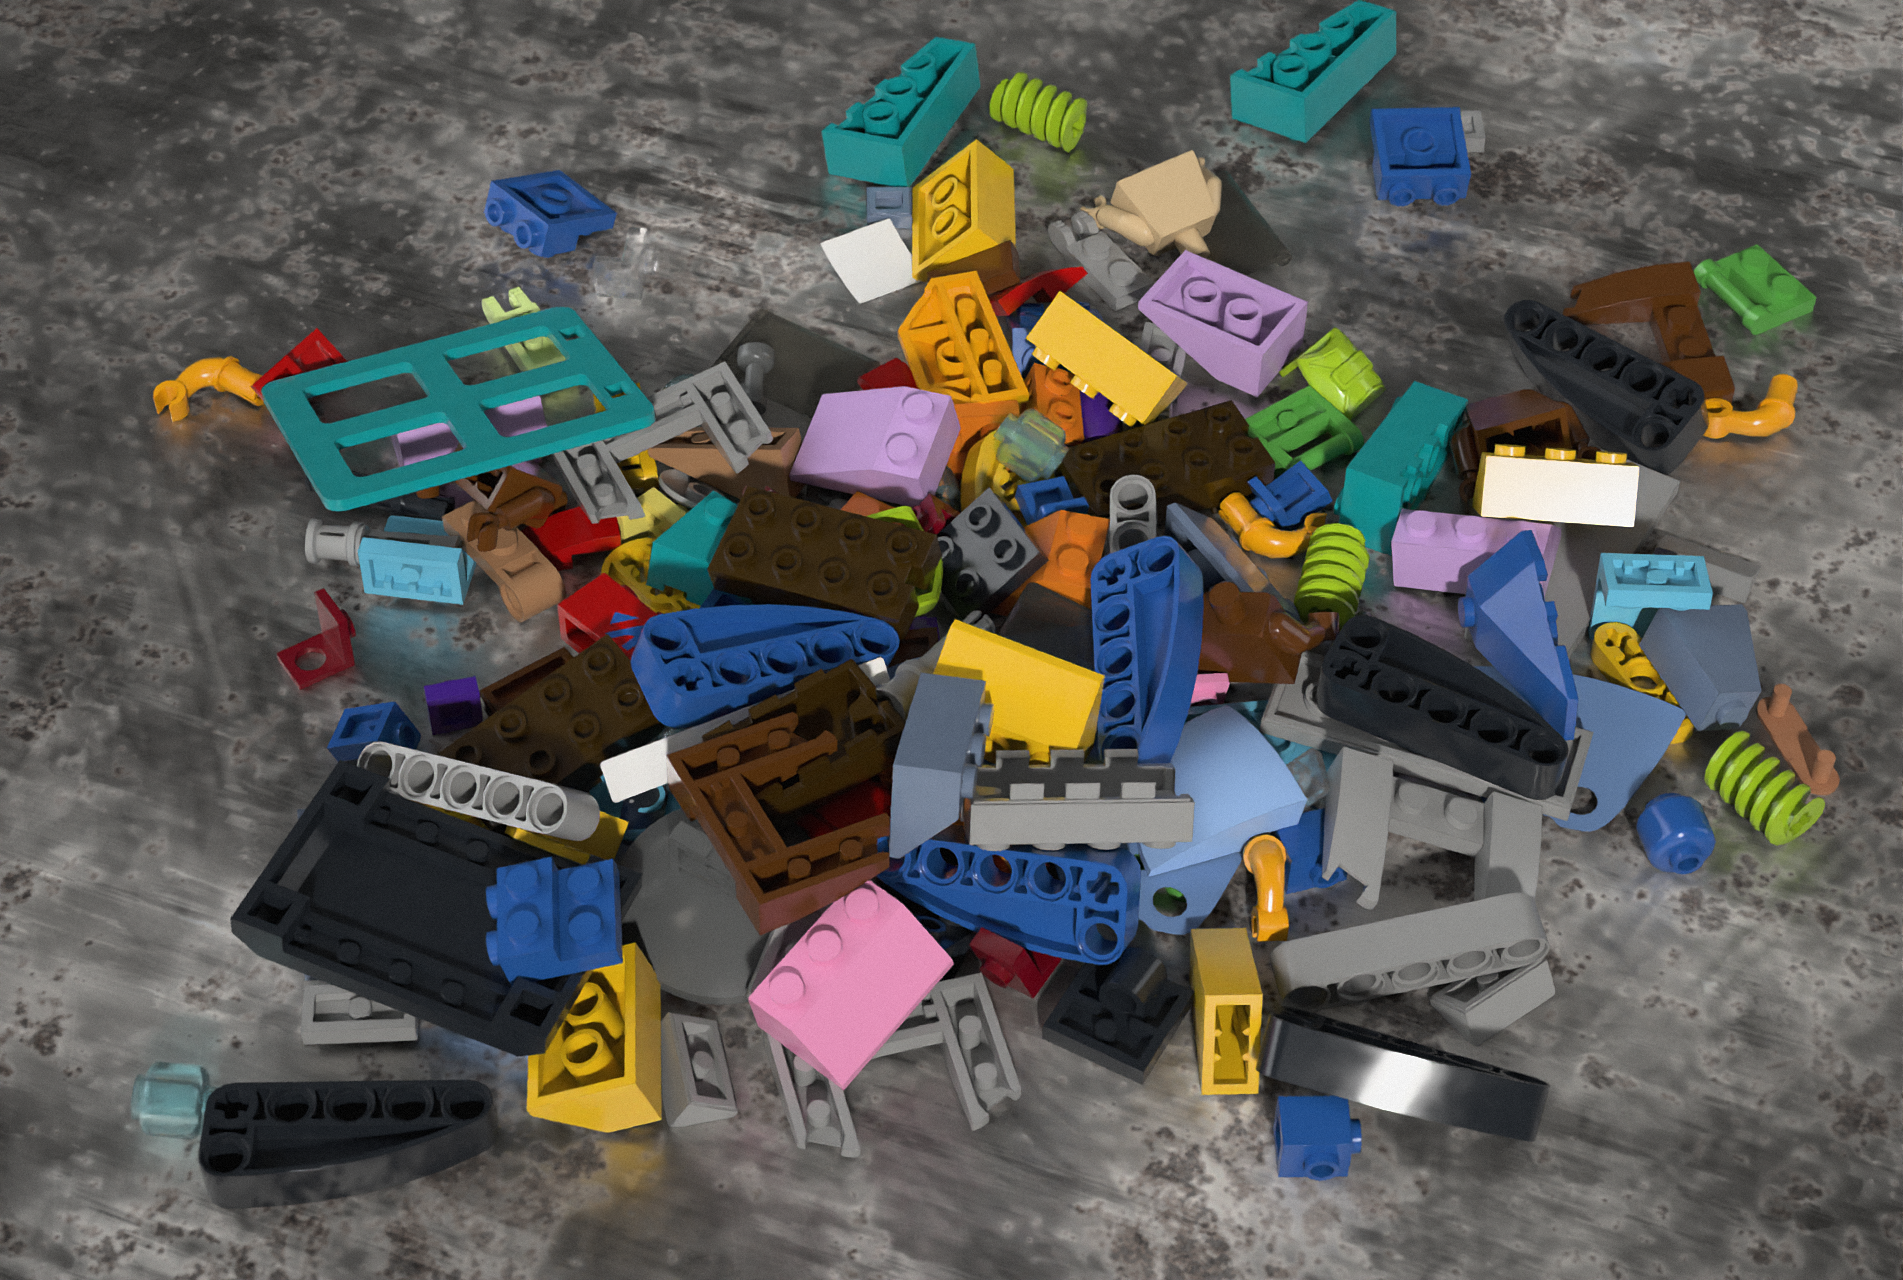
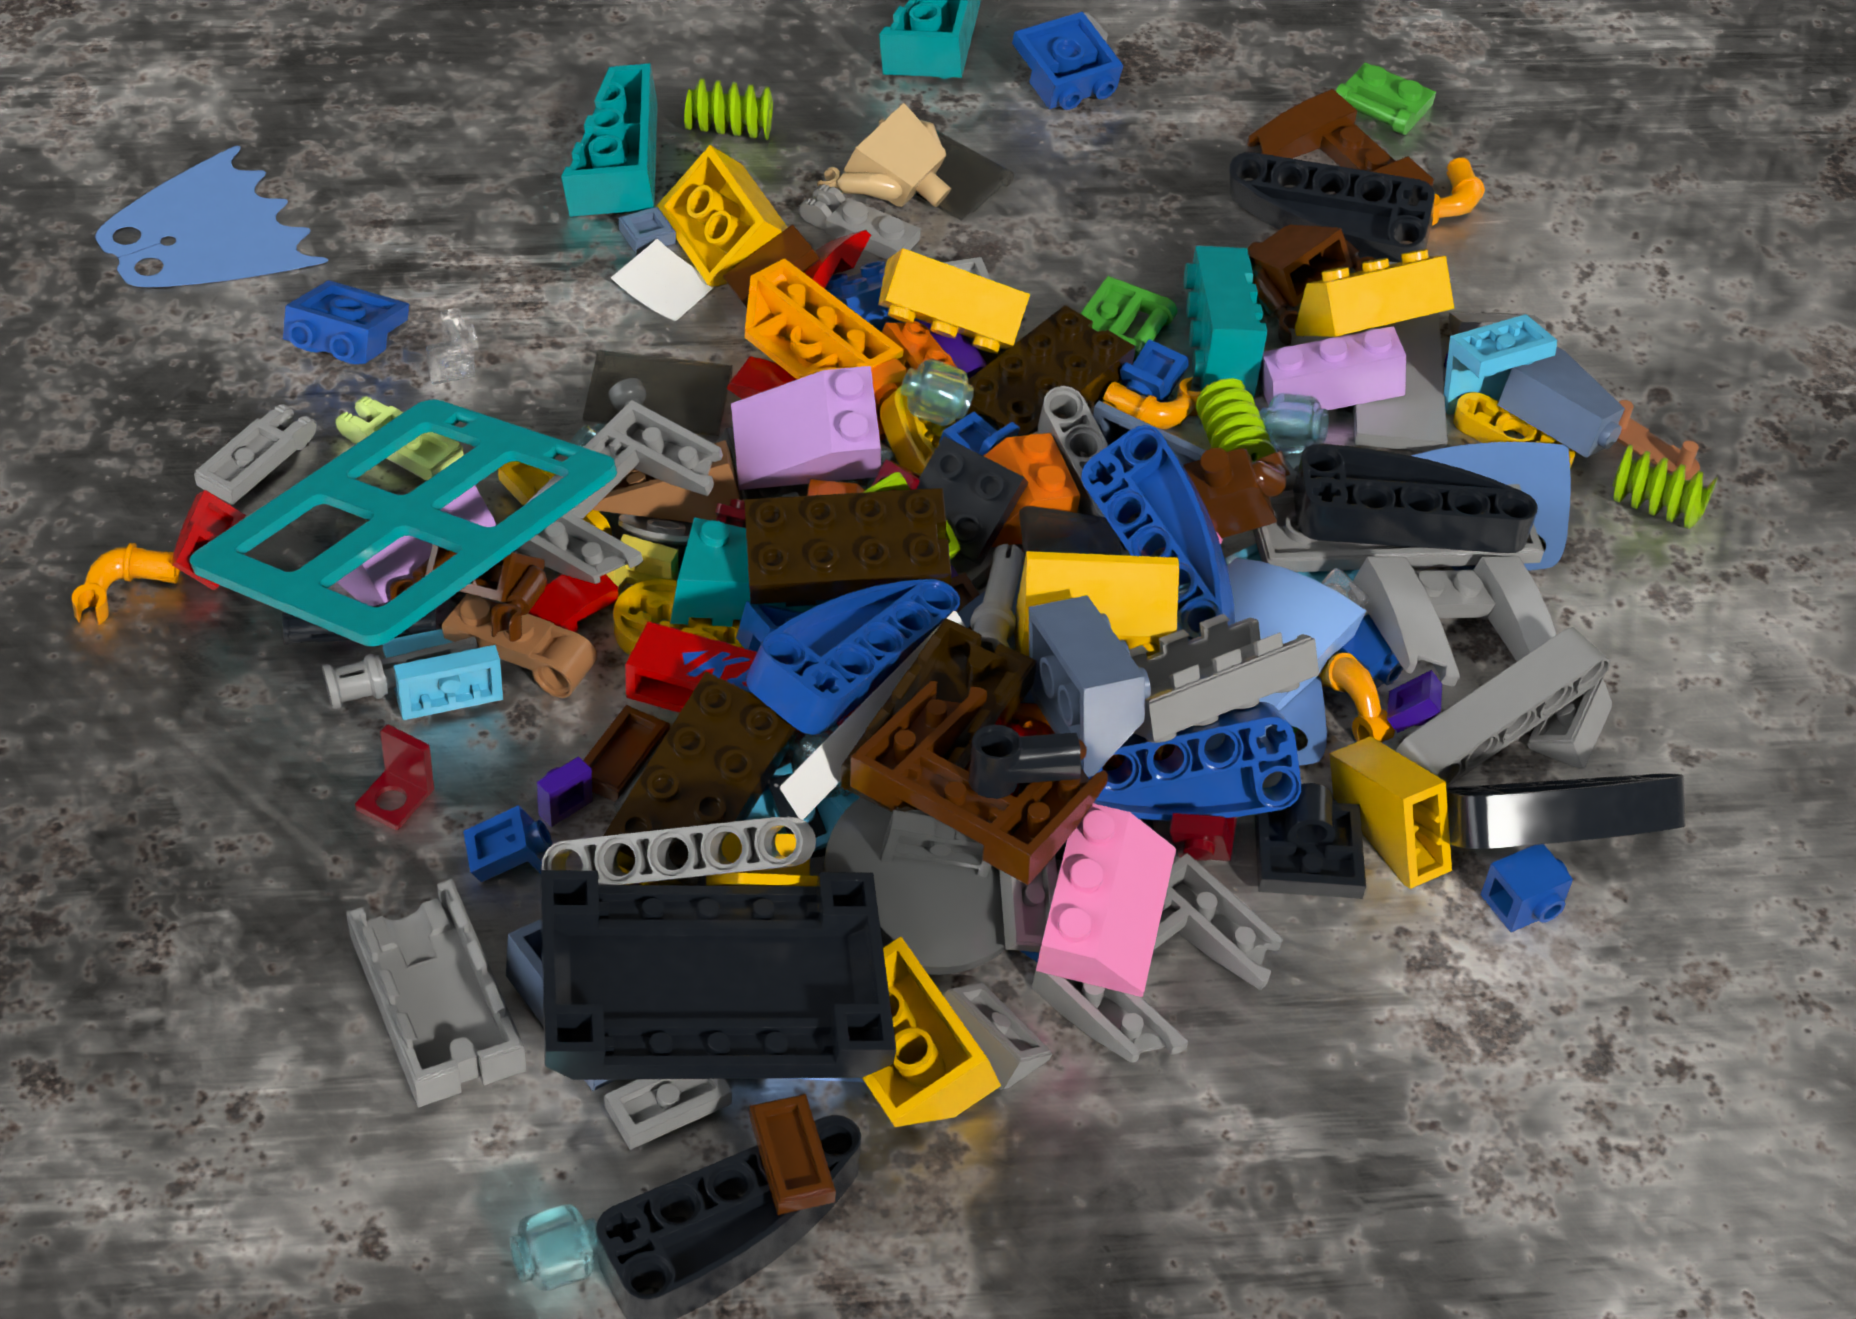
camera: 30 degrees left, 0 degrees up
blue plate [486,857,623,986] -> none
lavender slope [1138,250,1308,397] -> none
lime piece [1278,327,1386,421] -> none
blue wedge [1458,530,1579,740] -> none
blue head [1636,792,1716,875] -> none
none -> medium blue piece [95,146,328,287]
none -> light grey hinge [194,404,317,505]
none -> light grey piece [347,879,526,1108]
none -> reddish brown tile [749,1094,836,1215]
none -> black piece [969,725,1082,799]
none -> clear light blue head [1260,393,1329,454]
none -> dark purple plate [1387,670,1442,733]

